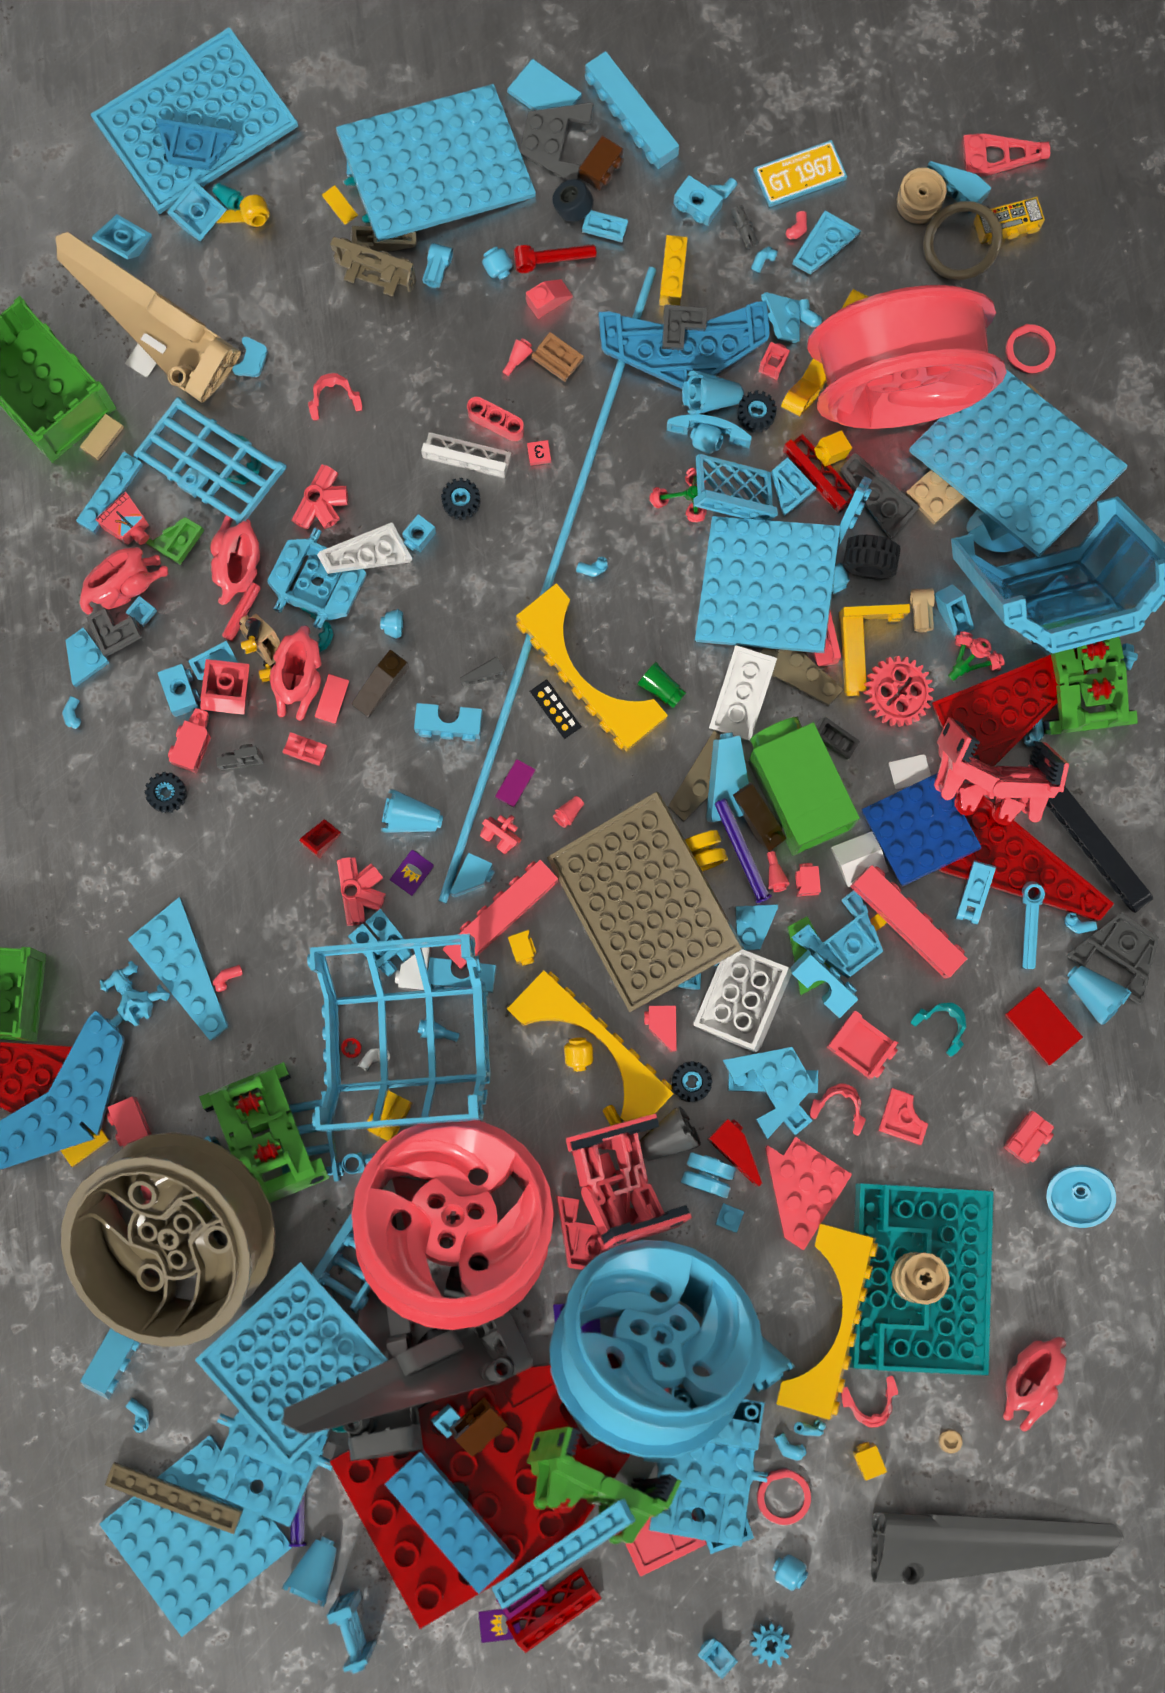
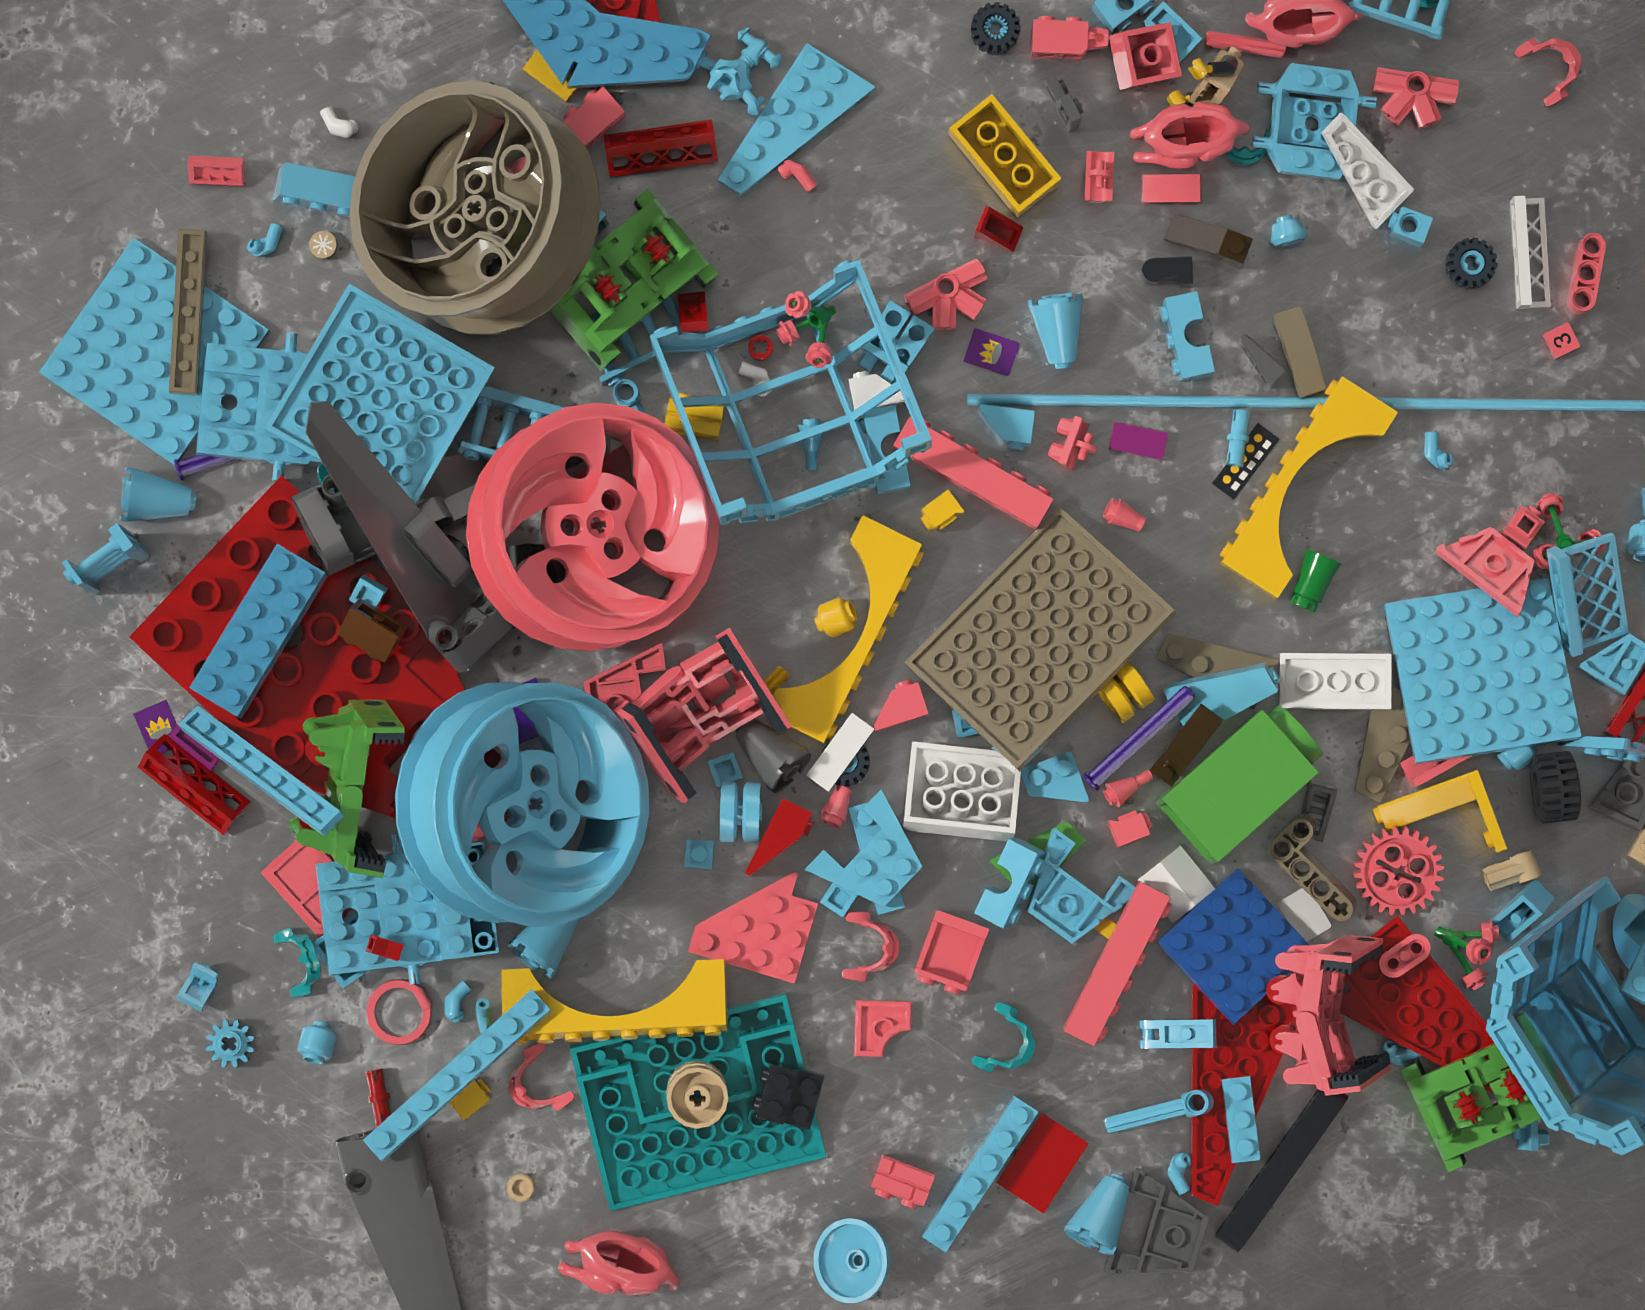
camera: 70 degrees right, 5 degrees up
none -> coral plate [188,156,245,186]
none -> teal helmet [273,928,321,997]
none -> tan tile [309,231,338,260]
none -> white arm [320,106,358,138]
none -> medium azure plate [363,989,551,1162]
none -> red piece [365,935,404,962]
none -> red pin [365,1068,391,1127]
none -> red fence [604,119,718,177]
none -> red plate [677,291,708,333]
none -> medium azure plate [707,752,743,788]
none -> black plate [752,1061,824,1130]
none -> coral plant [776,291,836,368]
none -> white sticker [806,713,874,792]
none -> coral cone [820,785,852,828]
none -> medium azure brick [922,1096,1038,1253]
none -> yellow brick [948,94,1062,218]
none -> black leg [1140,256,1193,288]
none -> medium azure plate [1221,1076,1260,1163]
none -> medium azure pin [1226,409,1251,467]
none -> dark tan beam [1269,813,1356,921]
none -> dark tan slope [1274,306,1326,399]
none -> coral plate [1379,934,1431,978]
none -> coral wing [1436,527,1534,618]
none -> coral window [1500,505,1545,550]

